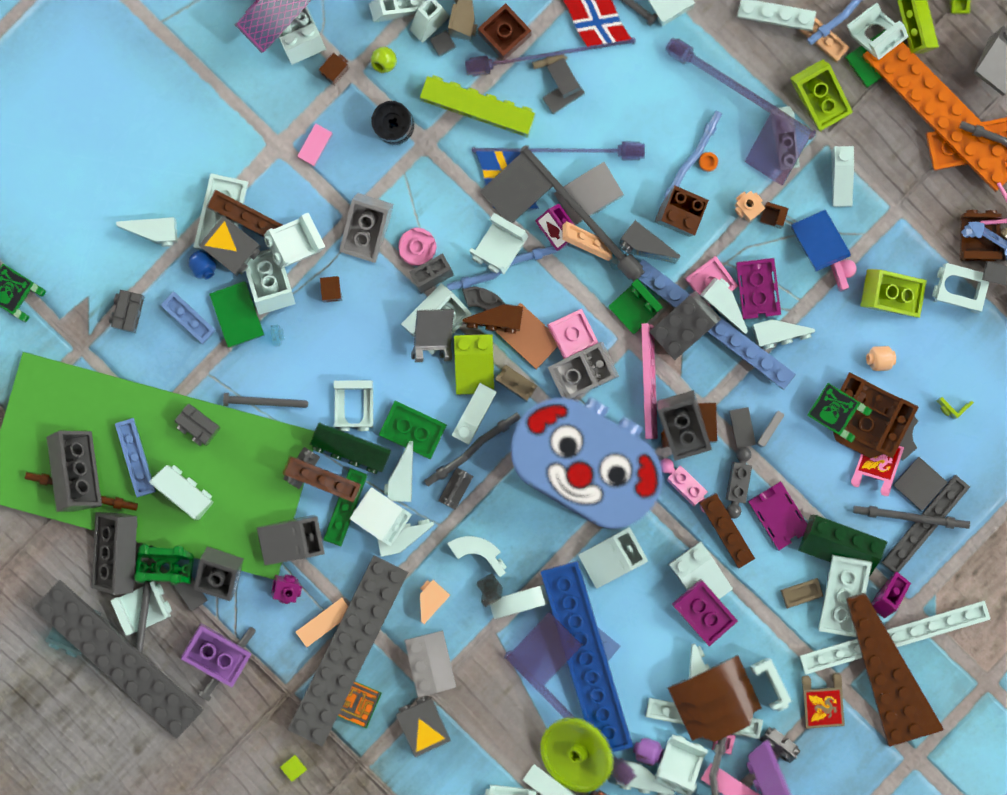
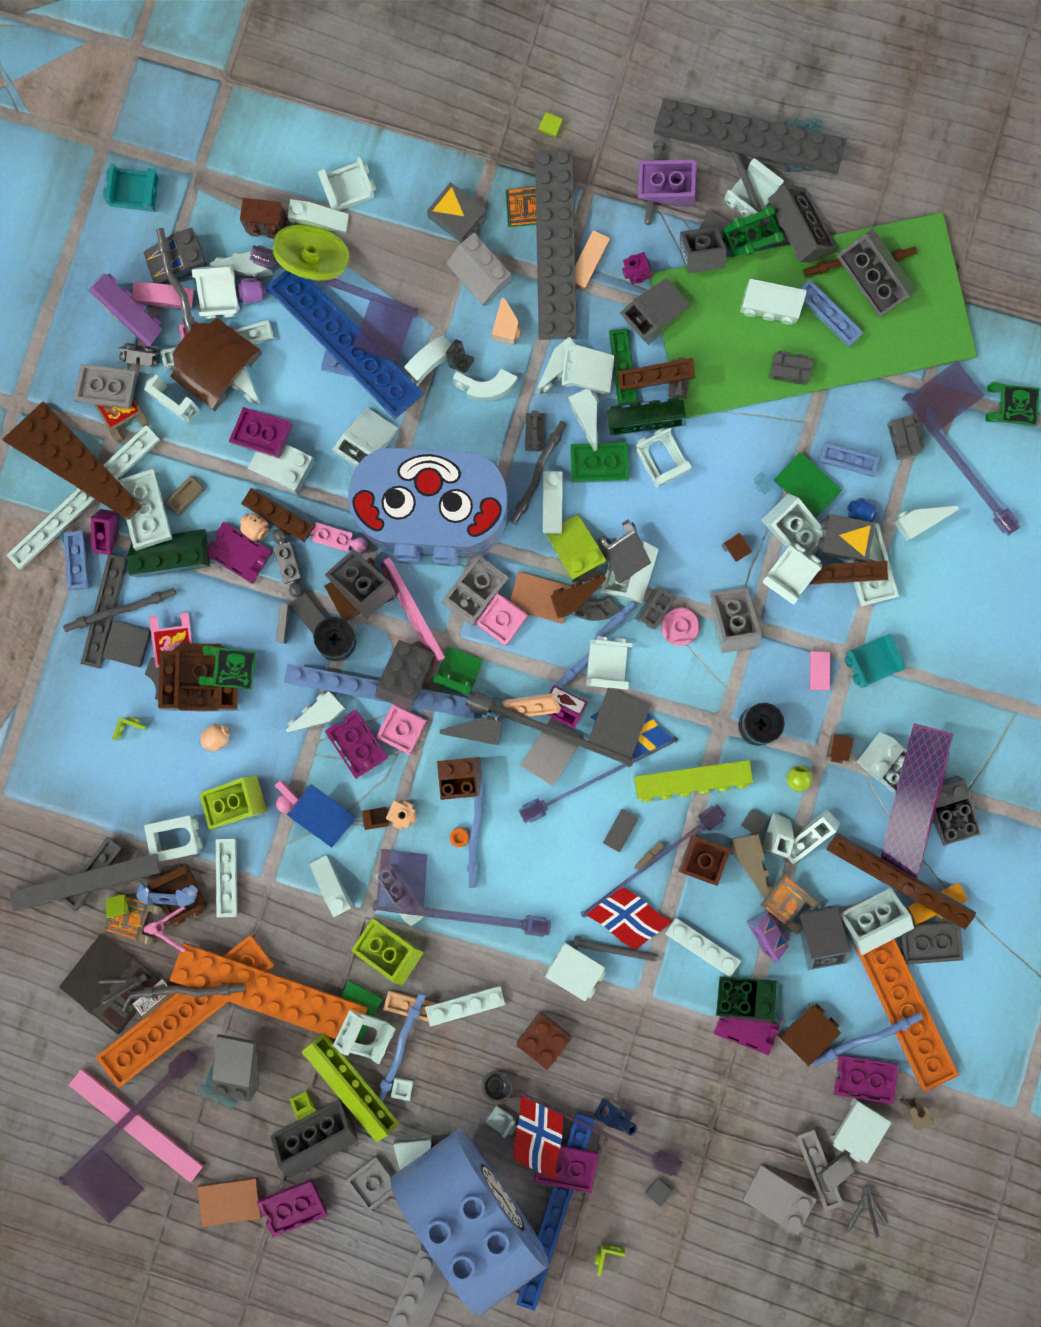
camera: 155 degrees right, 0 degrees up
dark grey bar [223,393,308,408] -> none
dark tan hinge [495,365,537,402] -> none
dark grey tile [547,58,581,98] -> none
light aqua slope [700,278,748,334] -> none
none -> medium blue plate [64,531,89,590]
none -> light grey plate [73,364,138,410]
none -> light aqua plate [216,838,238,917]
none -> light nougat head [240,513,269,541]
none -> black wheel [313,617,356,661]
none -> teal panel [844,634,906,688]
none -> clear purple flag [902,360,1020,536]

